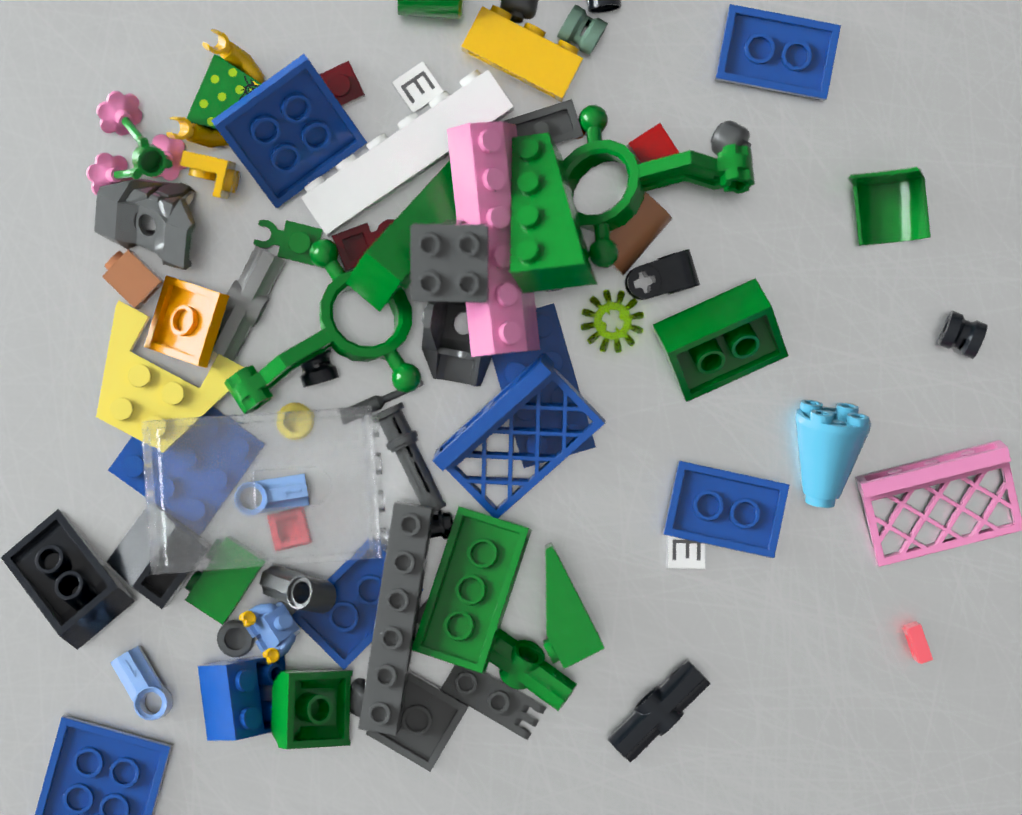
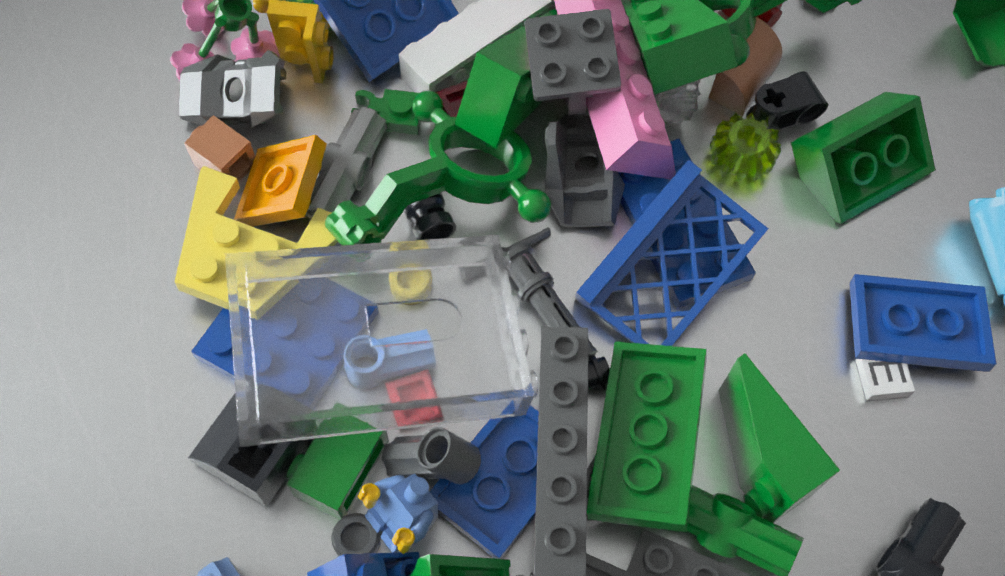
camera: 10 degrees left, 25 degrees down
black slope [1,509,135,650] -> none

